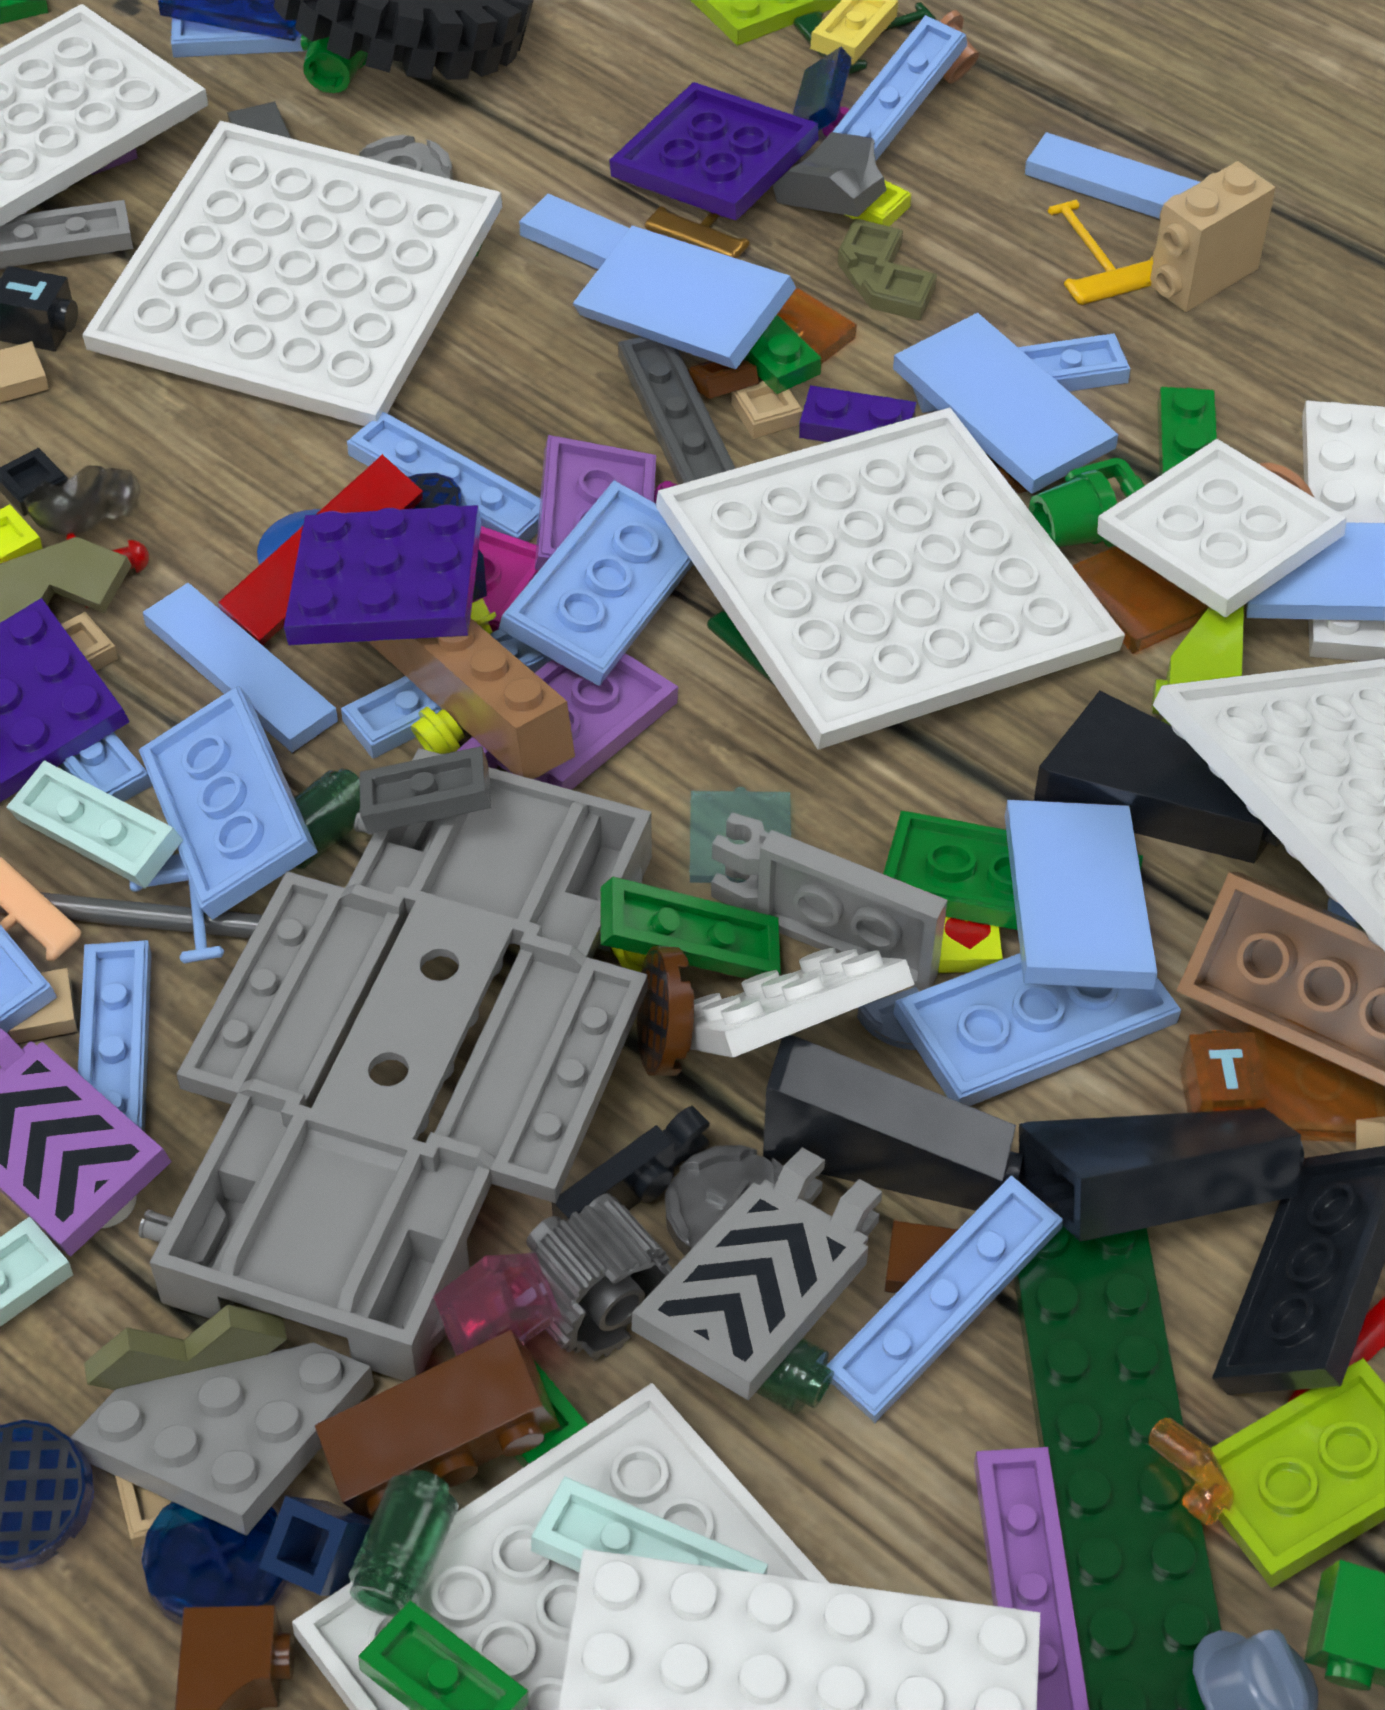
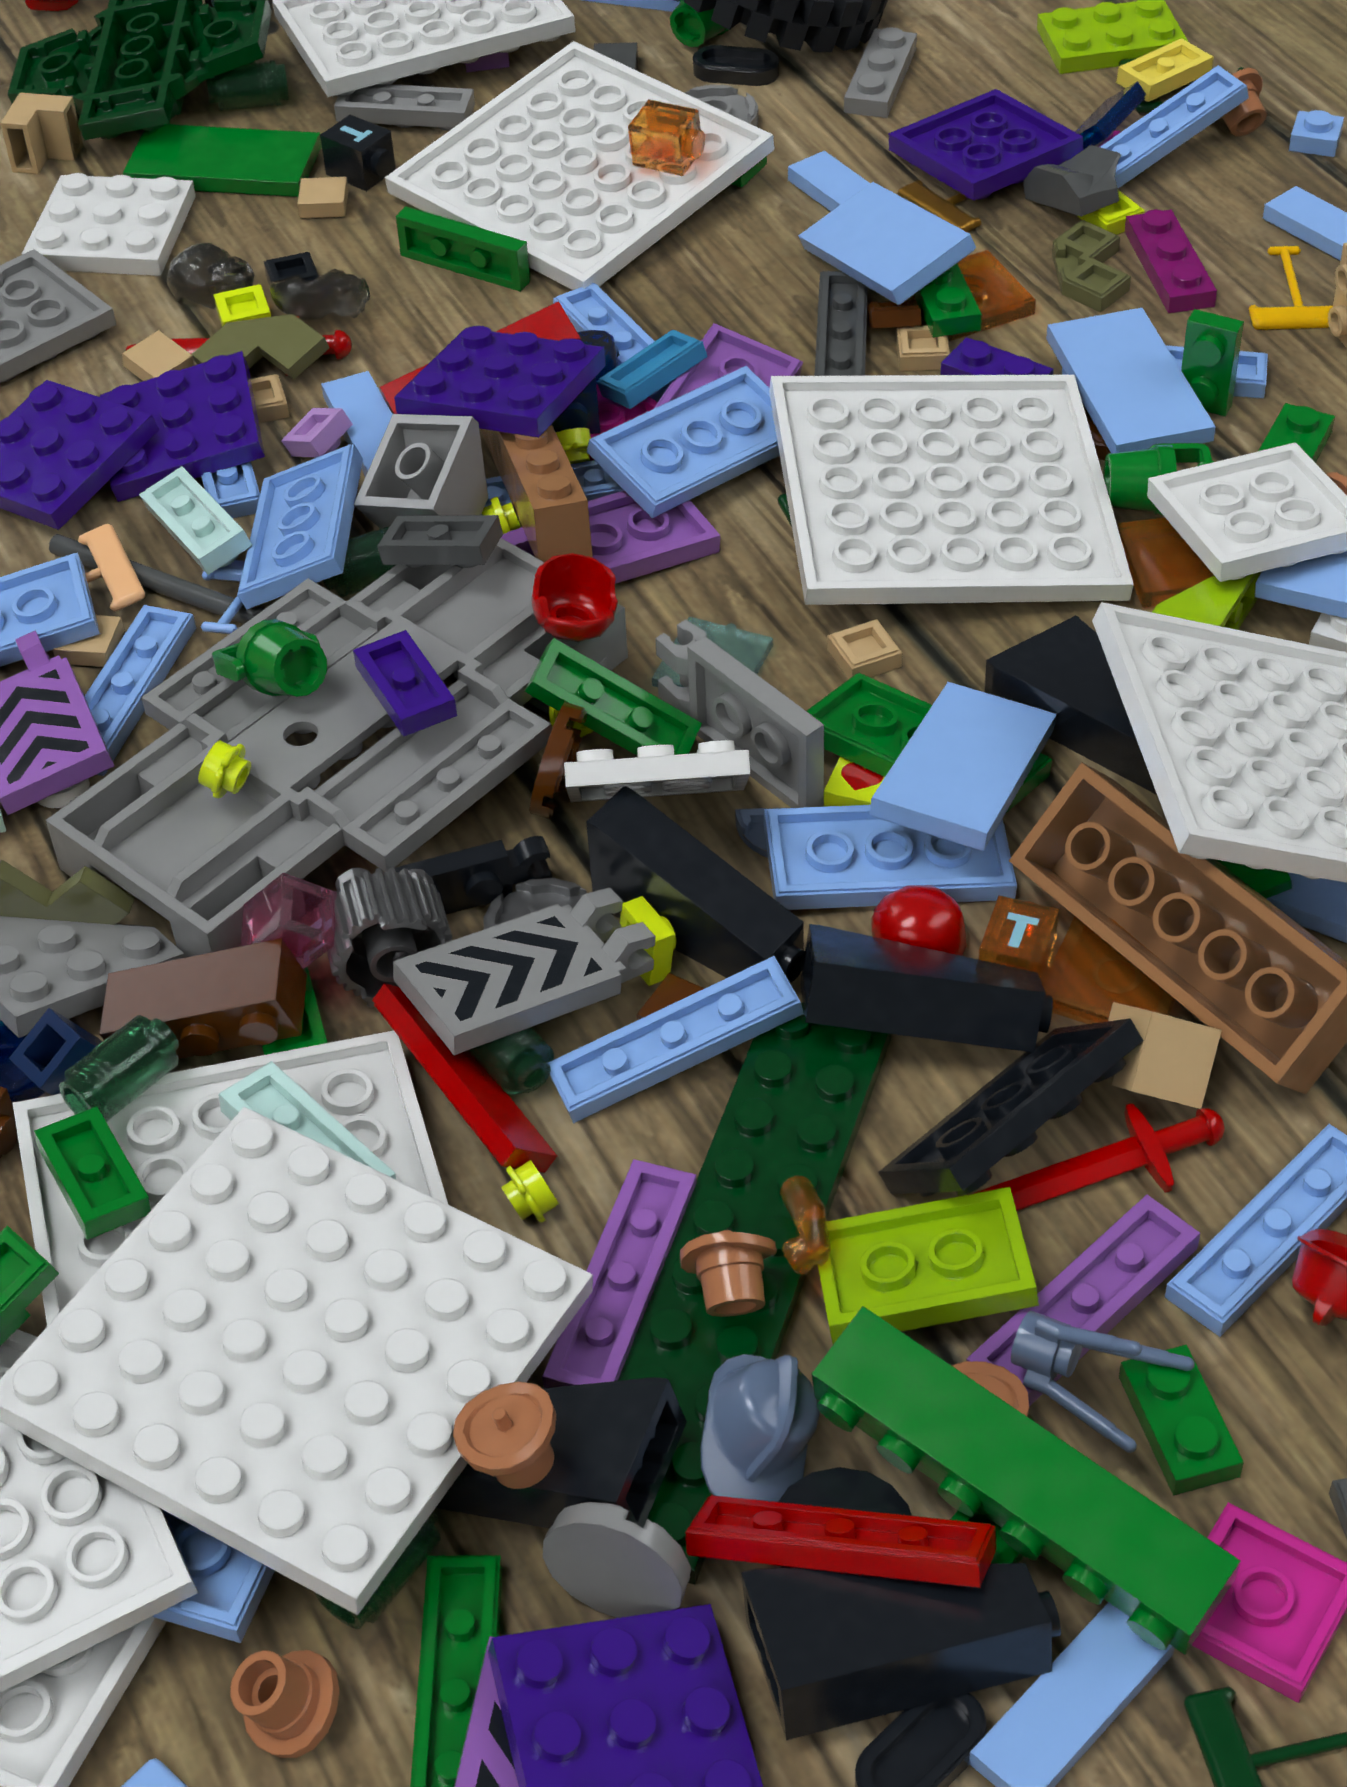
camera: 25 degrees right, 5 degrees down
none -> neon yellow plate [198,740,251,798]
none -> green piece [212,619,327,697]
none -> lavender plate [281,408,353,458]
none -> light grey slope [353,414,488,533]
none -> dark purple plate [353,630,457,737]
none -> red tile [372,983,557,1173]
none -> green plate [396,206,530,292]
none -> neon yellow plate [501,1160,559,1223]
none -> red hair [531,553,618,642]
none -> dark azure tile [597,329,708,409]
none -> neon yellow plate [619,896,676,986]
none -> clear orange brick [628,99,705,176]
none -> nougat piece [680,1230,777,1317]
none -> black tile [693,45,779,86]
none -> tan tile [827,619,902,679]
none -> light grey plate [844,27,917,118]
none -> red hair [871,885,966,956]
none -> magenta plate [1125,209,1217,314]
none -> green plate [1181,309,1244,416]
none -> light blue plate [1289,110,1344,157]

